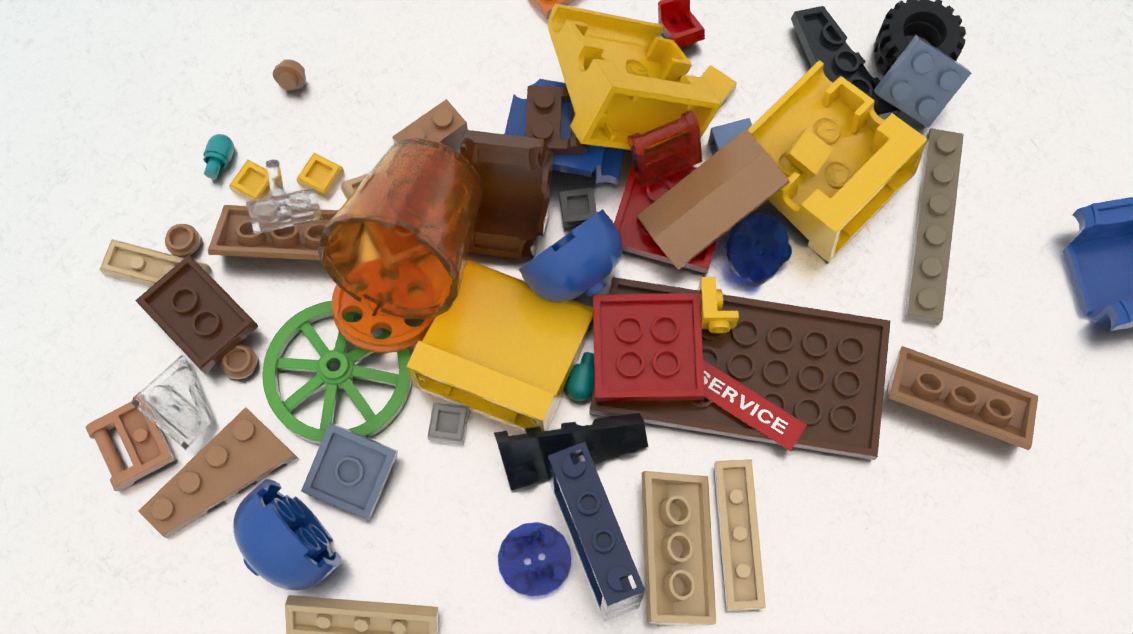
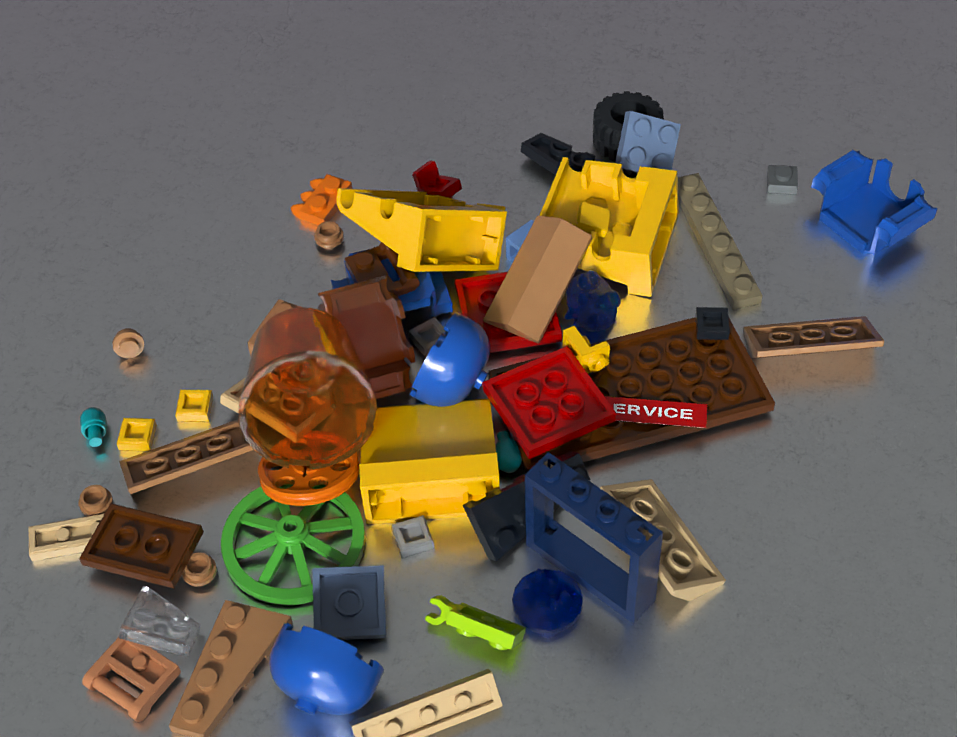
camera: 25 degrees left, 20 degrees down
clear plate [246,159,322,234] -> none
clear red plate [627,110,703,188] -> none
tan plate [714,459,766,611] -> none
none -> medium nougat plate [314,221,344,248]
none -> lime plate [425,595,526,650]
none -> black plate [695,307,730,340]
none -> dark grey plate [767,165,798,194]

